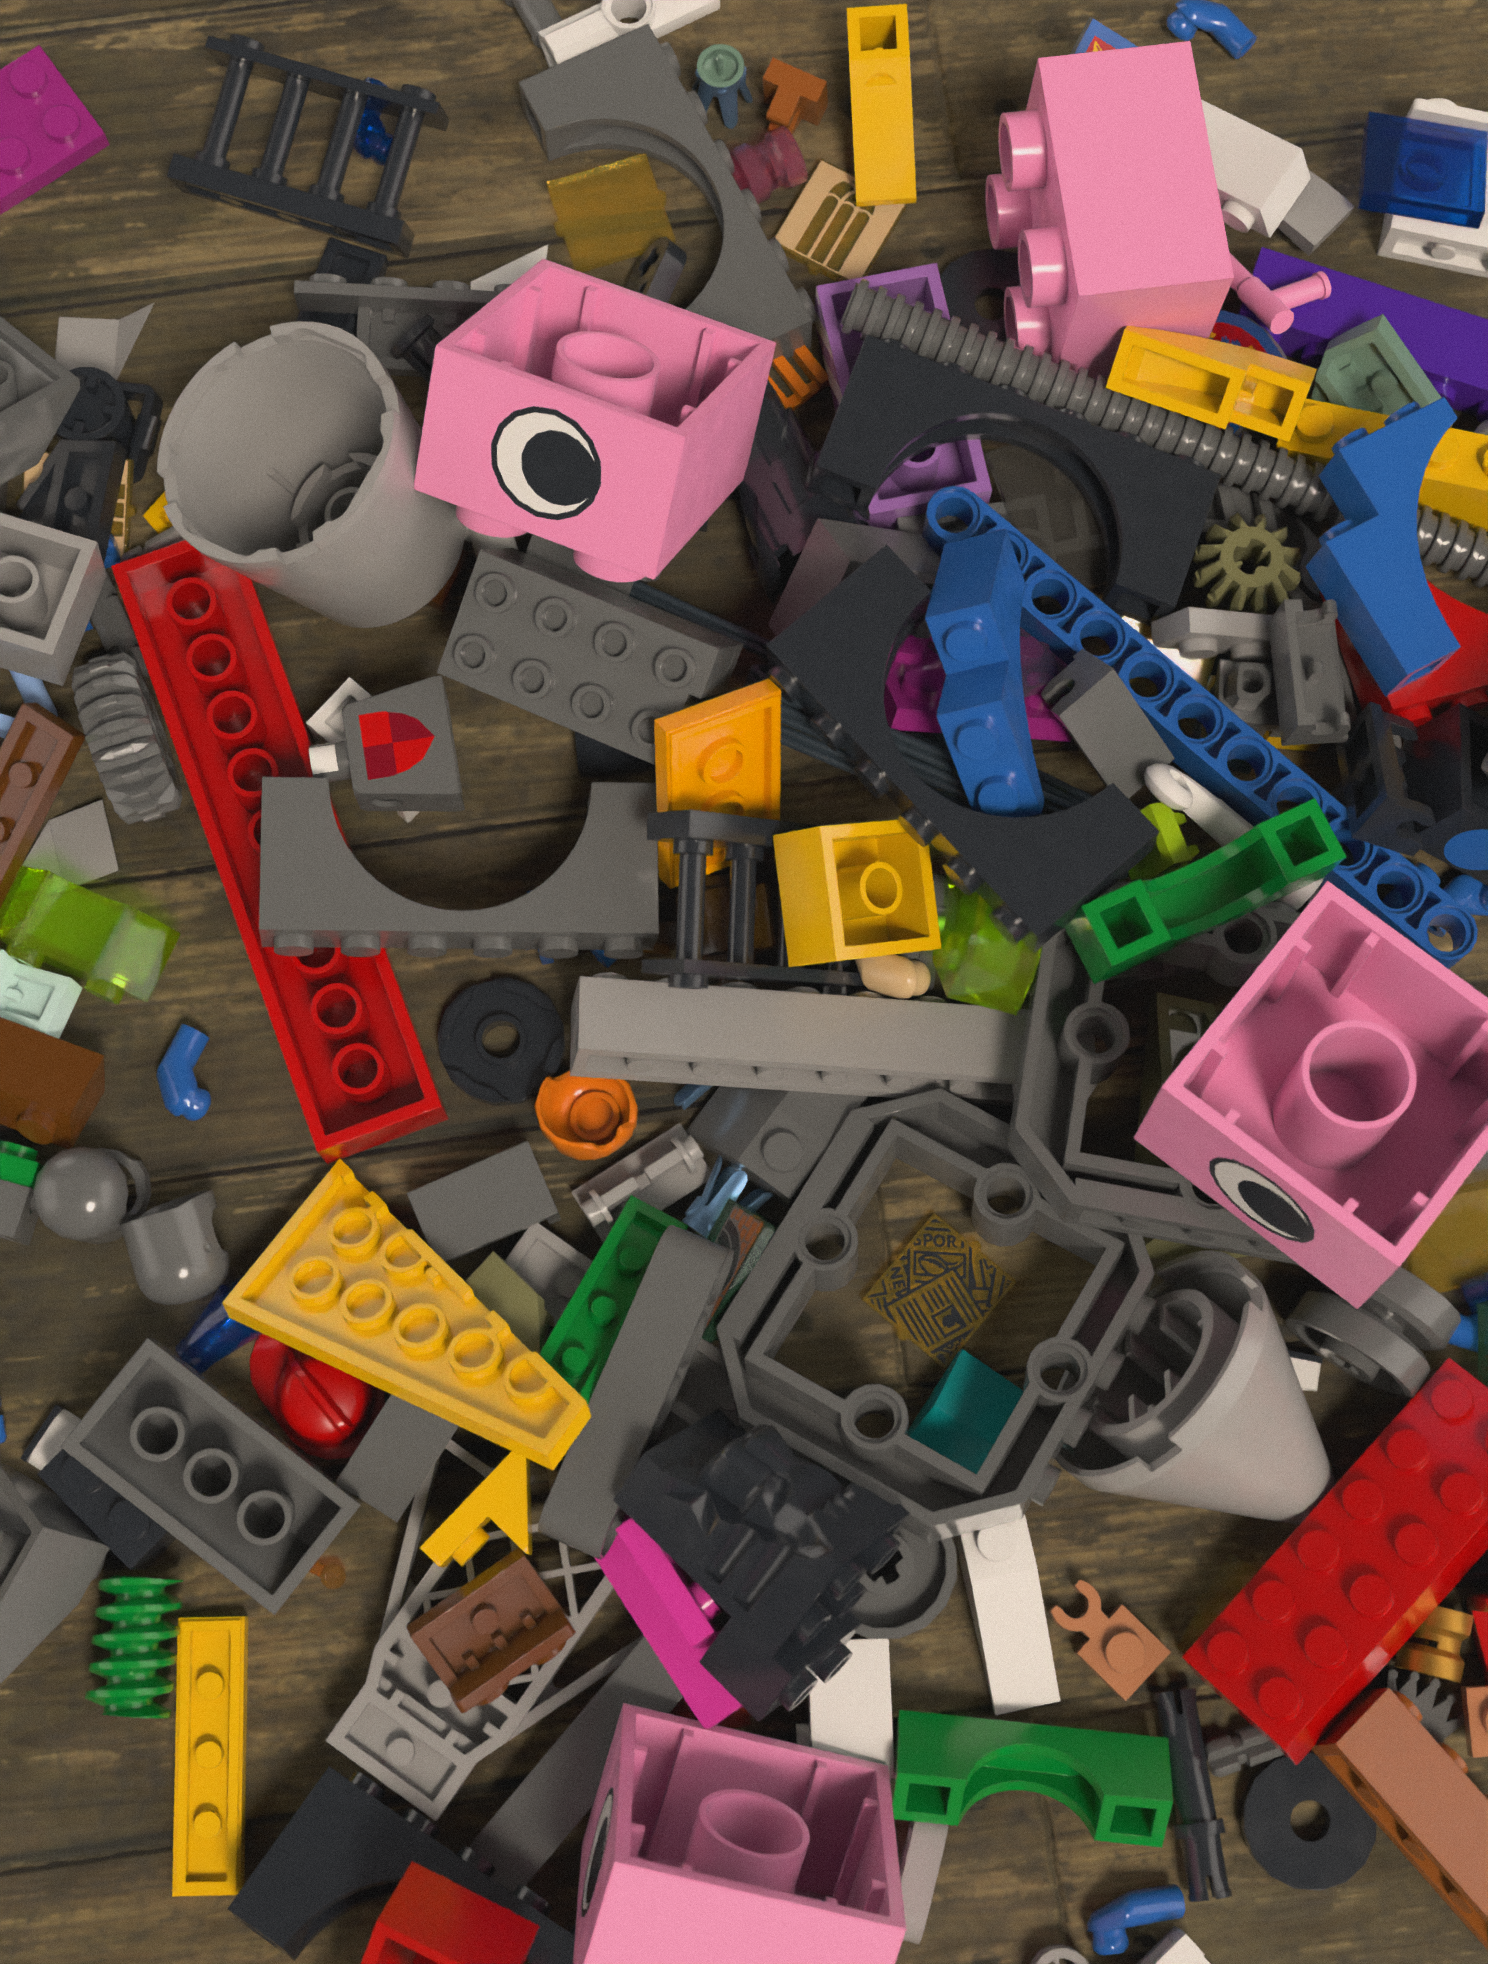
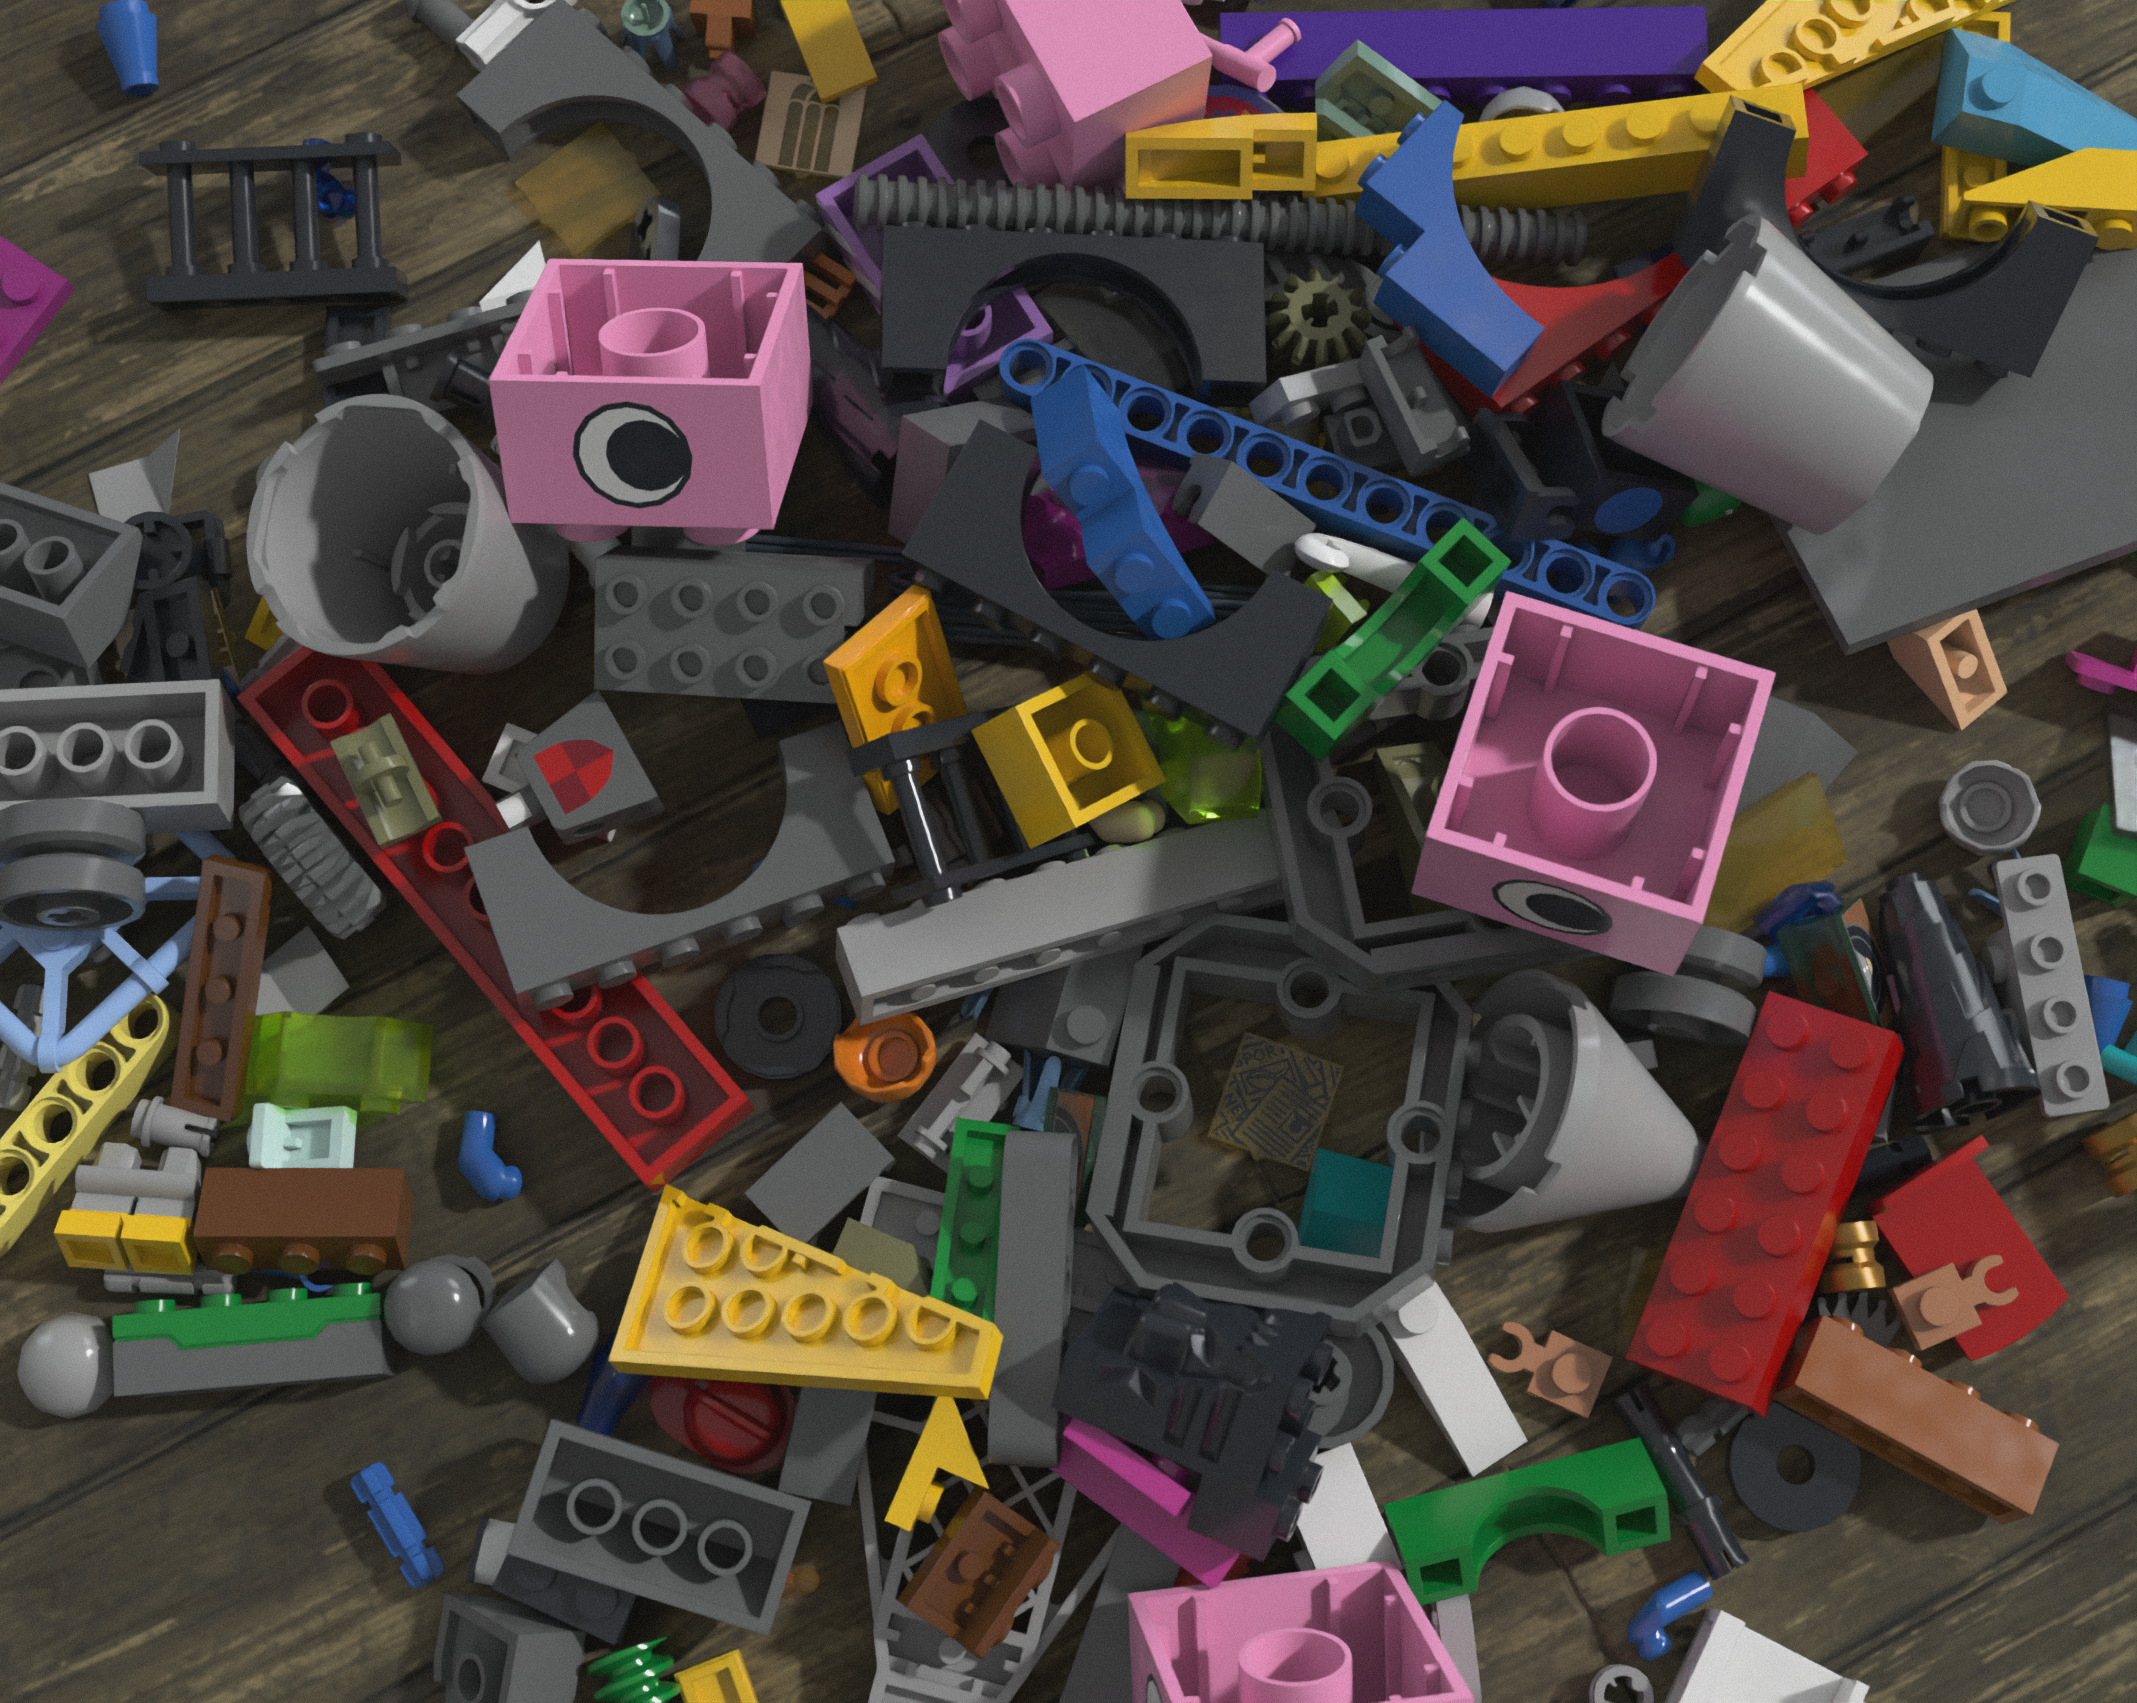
camera: 20 degrees left, 0 degrees up
none -> olive hips [330,713,443,849]

